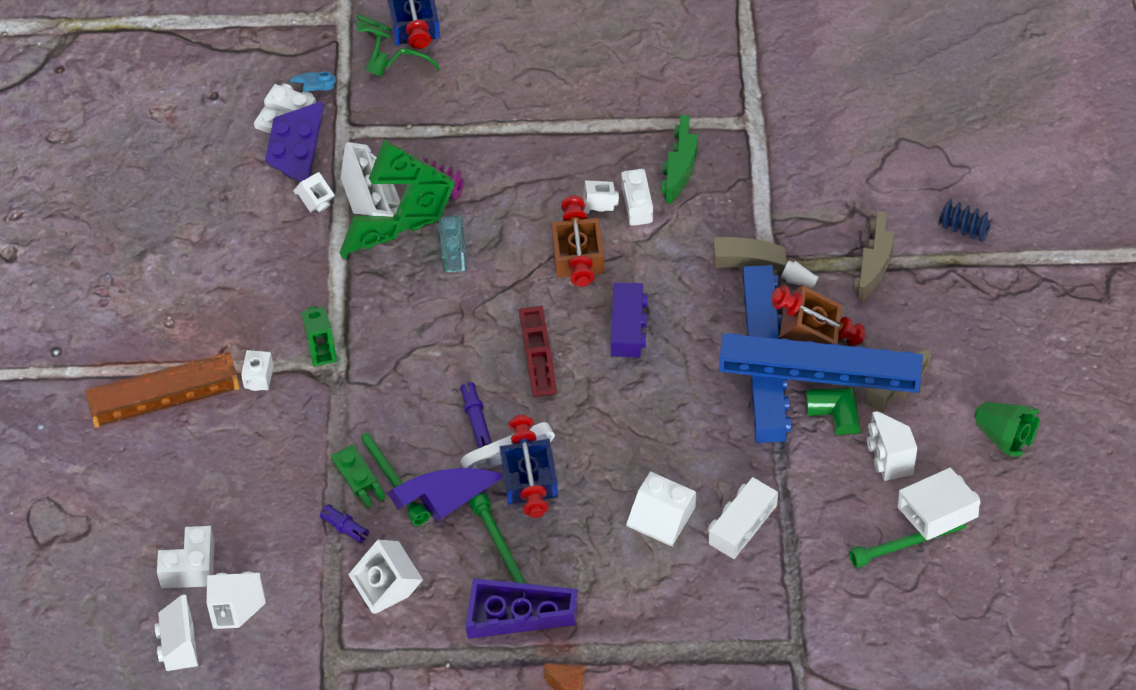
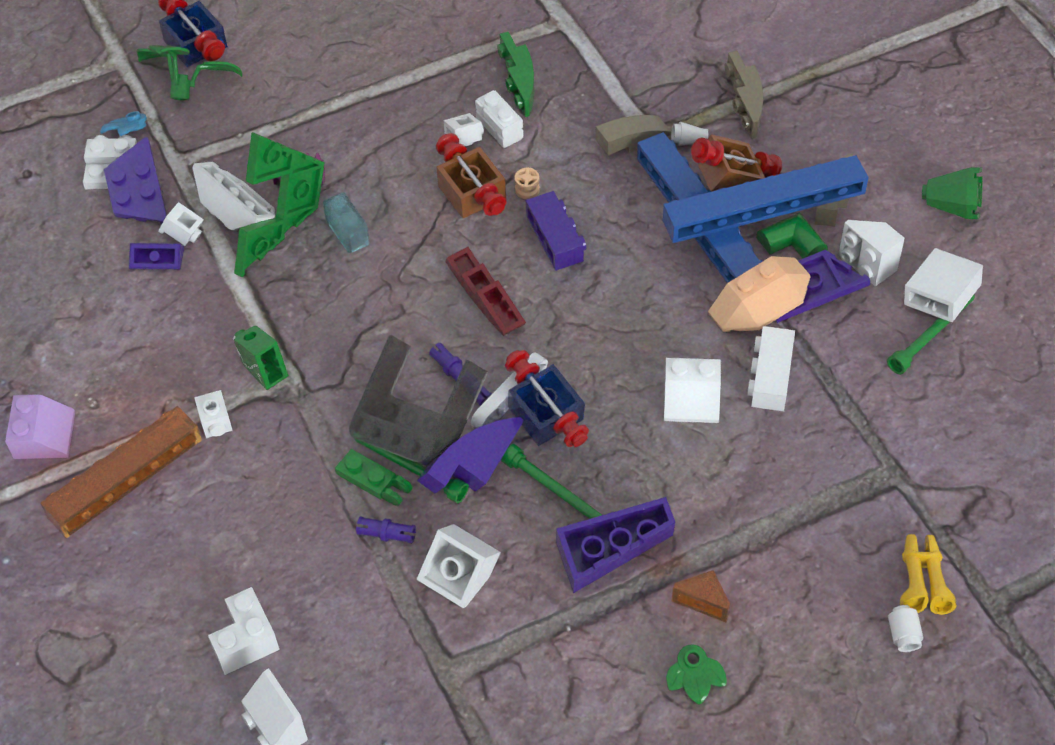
camera: 25 degrees left, 0 degrees up
white slope [206,571,266,629] -> none
dark blue piece [938,198,992,242] -> none
none -> lavender slope [5,395,75,459]
none -> dark purple slope [129,243,184,270]
none -> clear smoke windscreen [349,335,488,465]
none -> light nougat wheel [514,168,540,200]
none -> light nougat wedge [708,256,810,332]
none -> dark purple wing [776,250,870,323]

